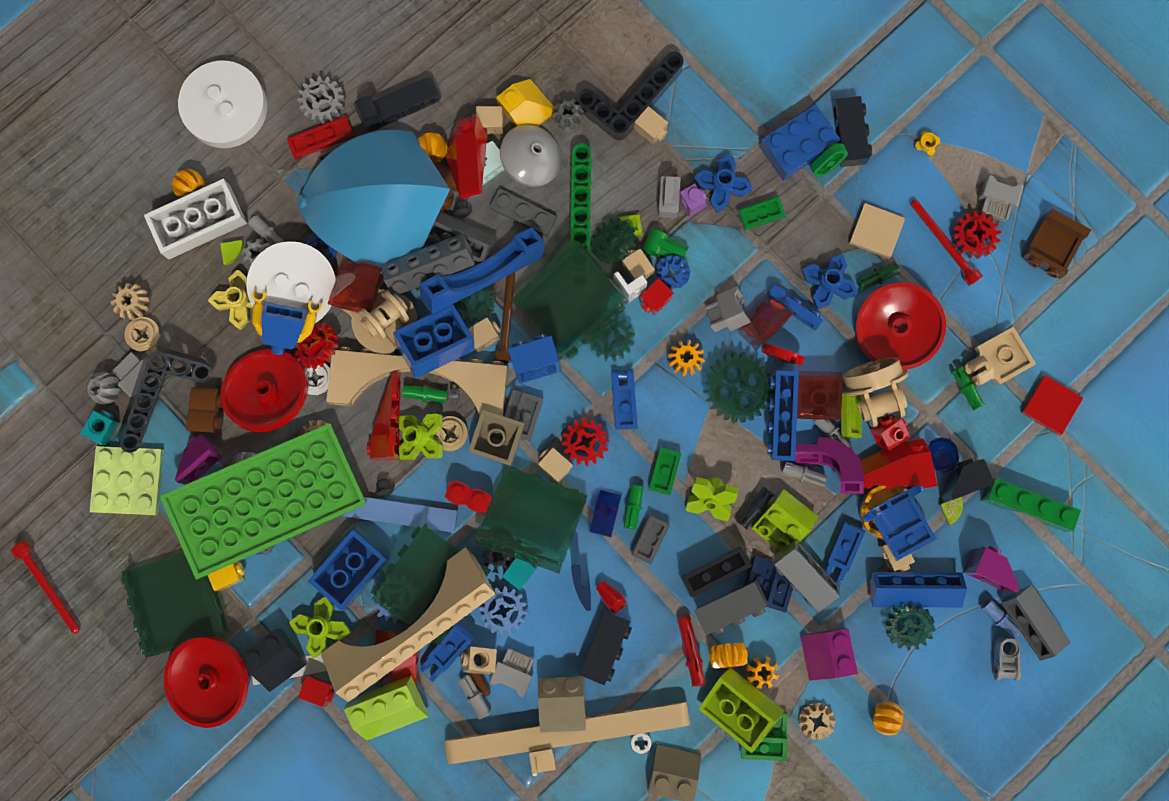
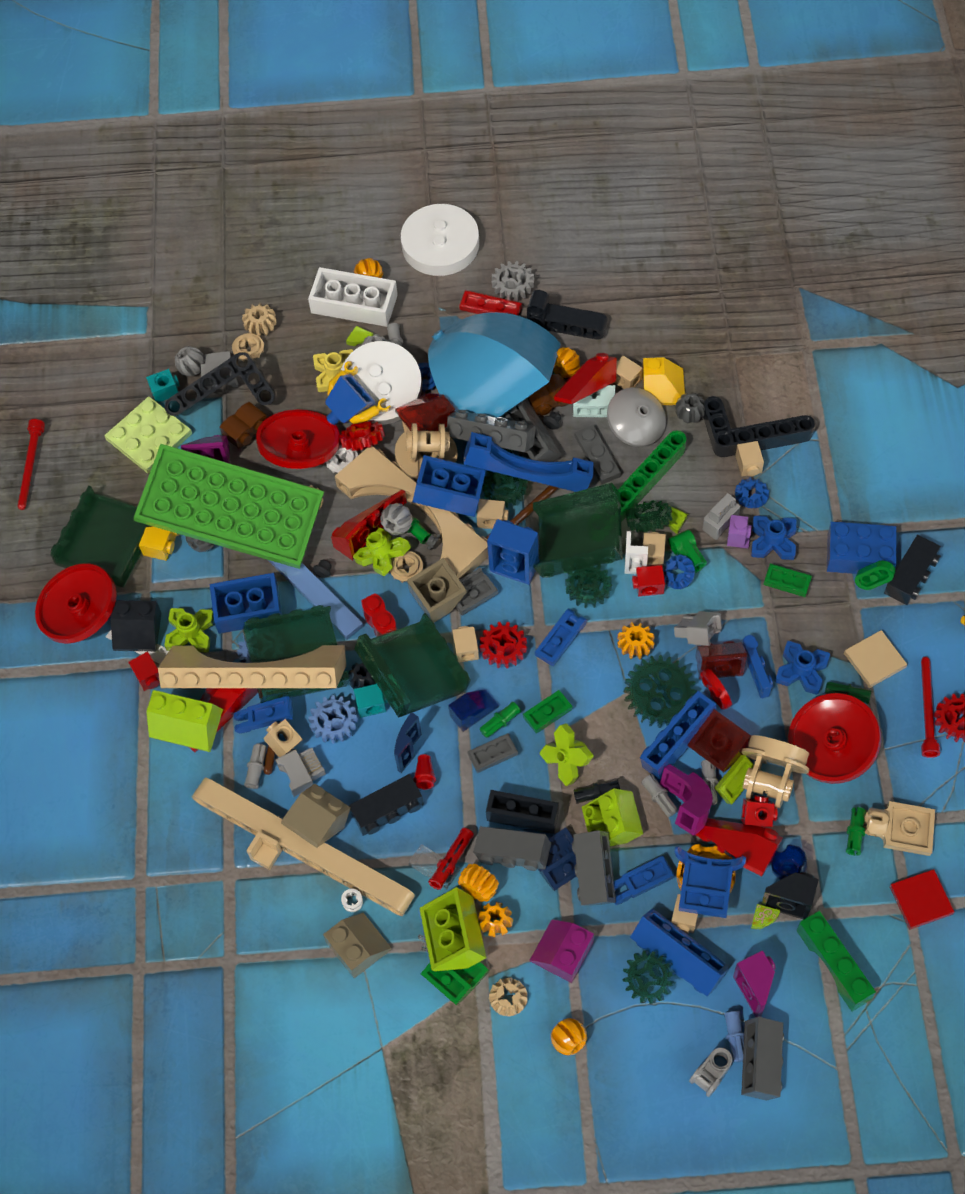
camera: 40 degrees right, 20 degrees down
none -> light grey piece [381,503,413,535]
none -> blue gear [735,477,769,508]

